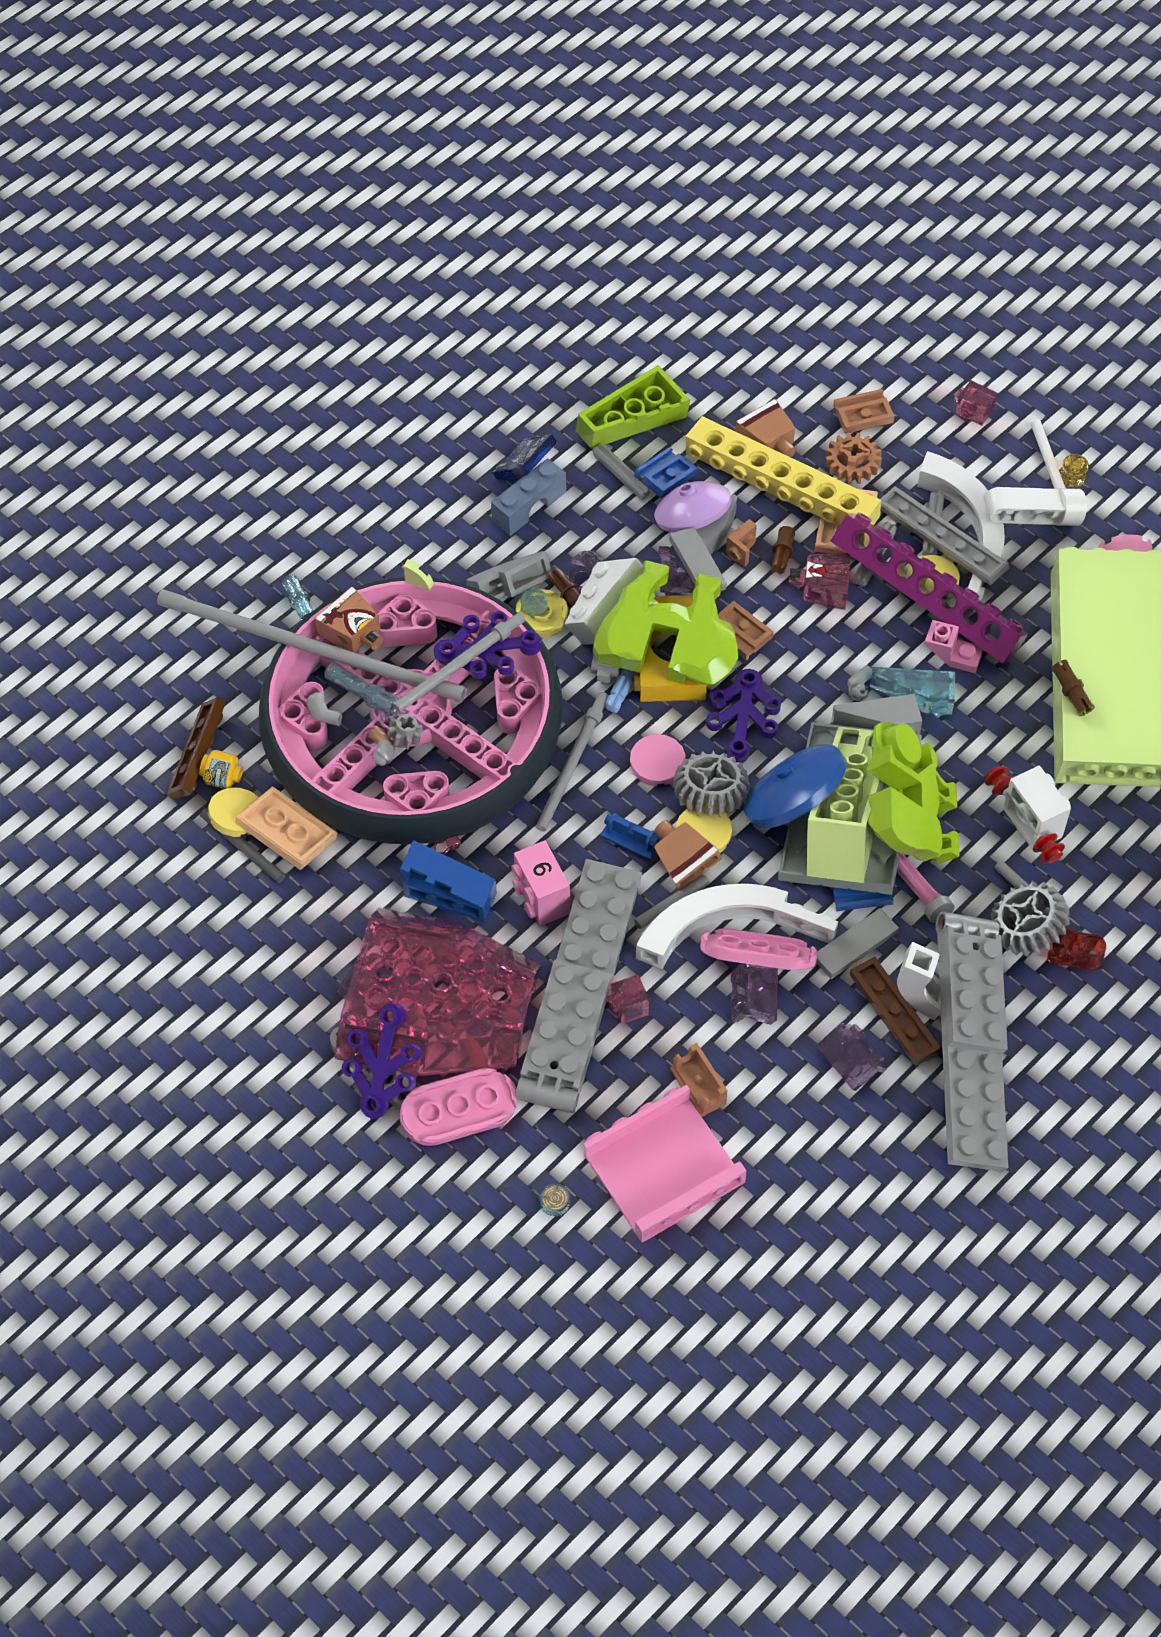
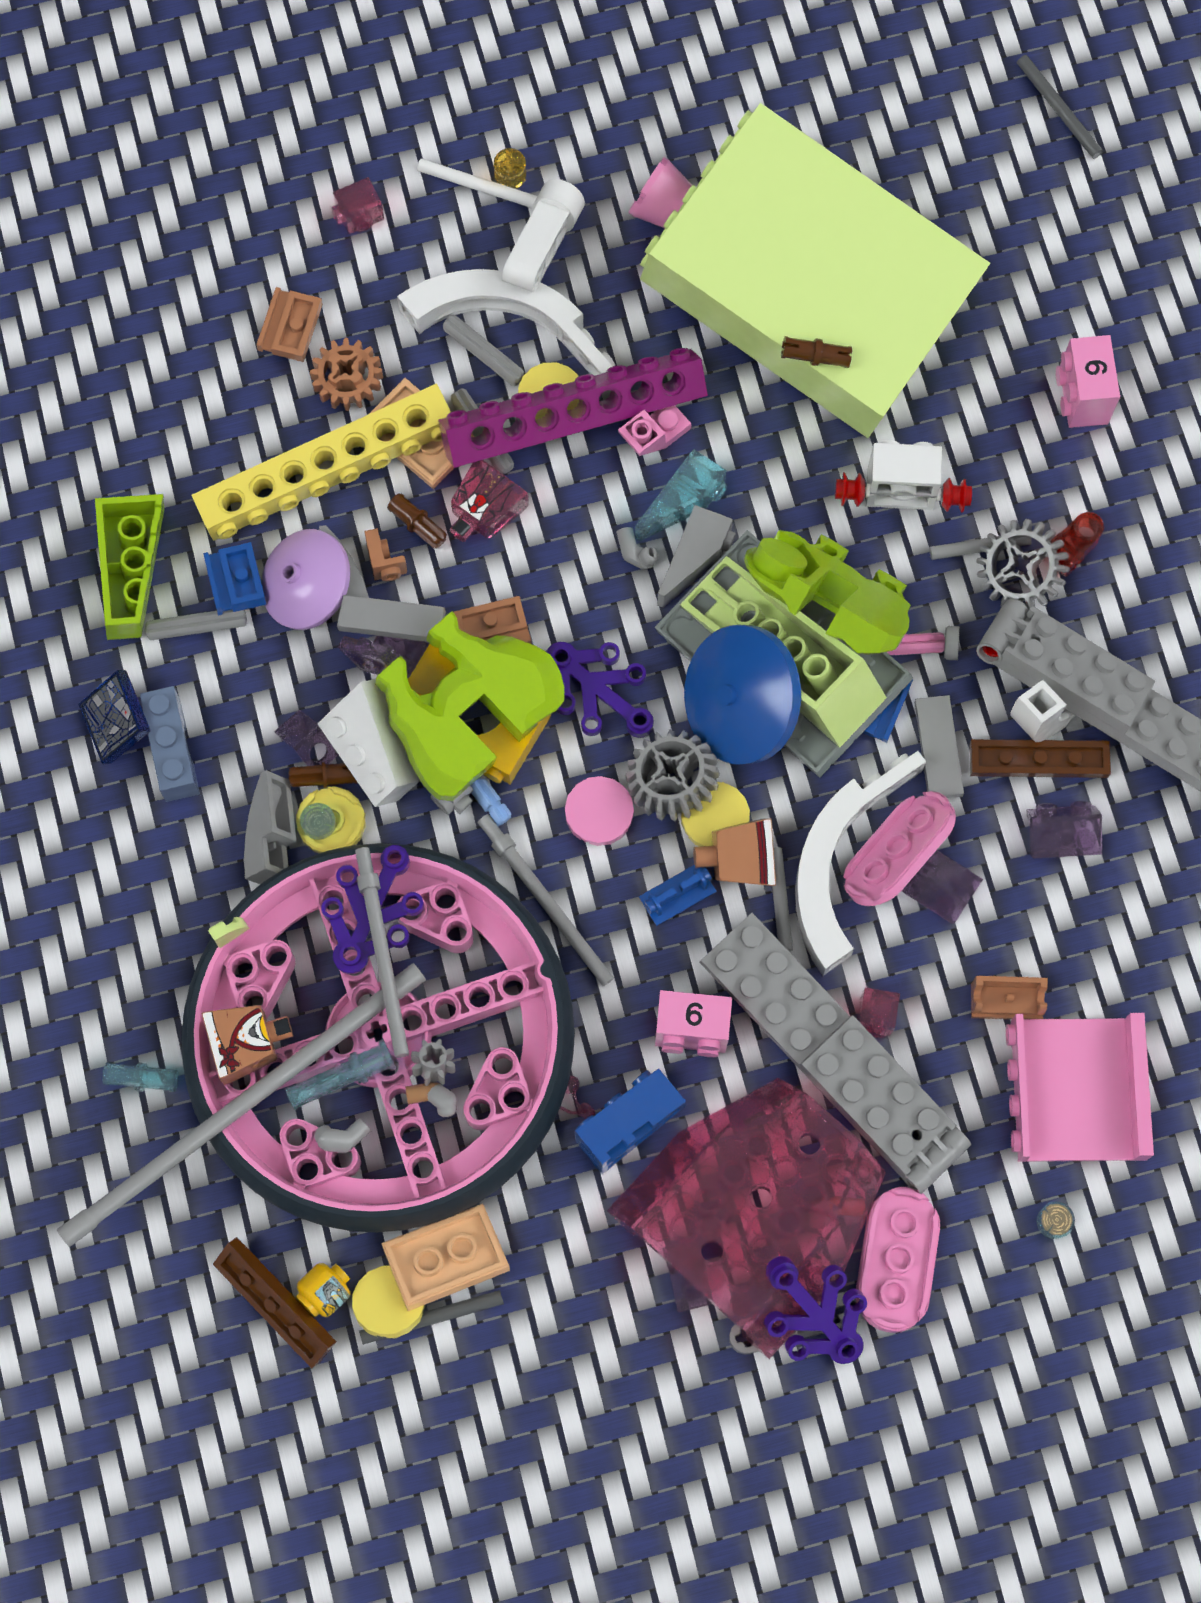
camera: 60 degrees left, 15 degrees up
nougat torso [735,399,796,458] -> none
light grey tile [880,486,1009,585] -> none

